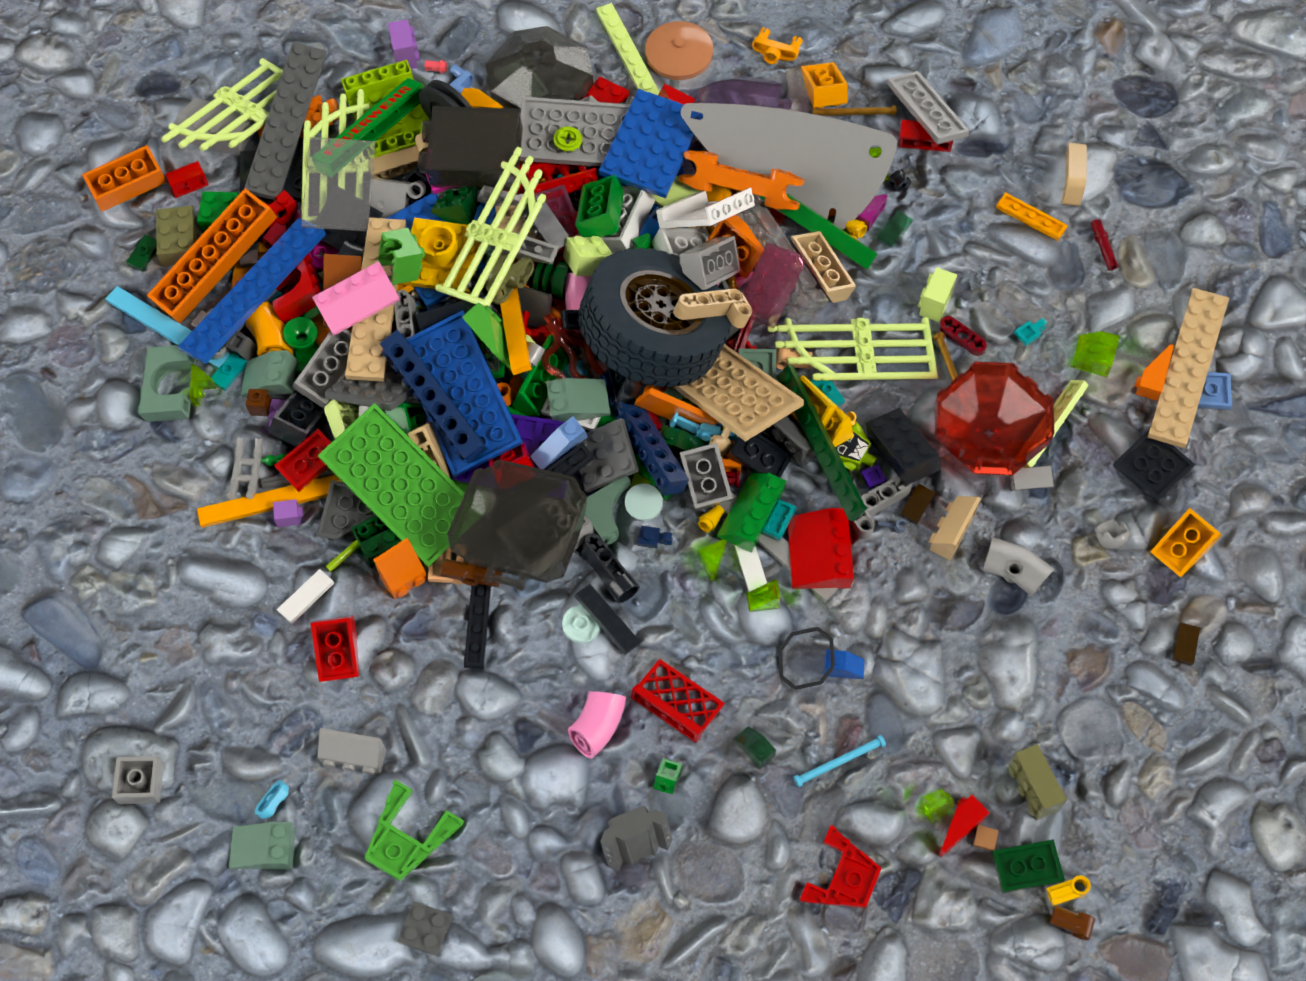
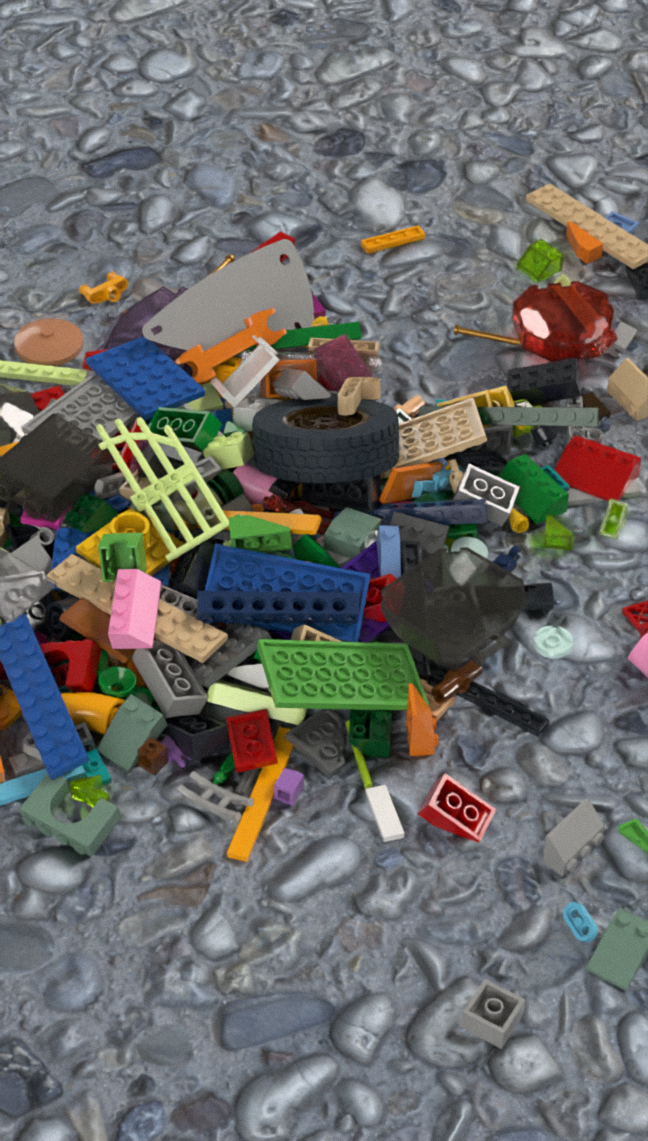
camera: 60 degrees left, 20 degrees down
lime gear [554,126,582,153] -> none
black tile [574,584,641,655] -> none
white tile [734,545,768,593] -> none
yellowish green piece [767,317,938,381] -> none
light orange slope [801,62,848,108] -> none
clear green slope [877,210,914,248] -> none
light grey plate [887,71,969,144] -> none
yellowish green brick [918,267,957,323] -> none
dark red beam [939,316,987,356] -> none
teal plate [1014,318,1048,346] -> none
tan beam [1061,142,1087,207] -> none
dark red pin [1090,219,1119,271] -> none

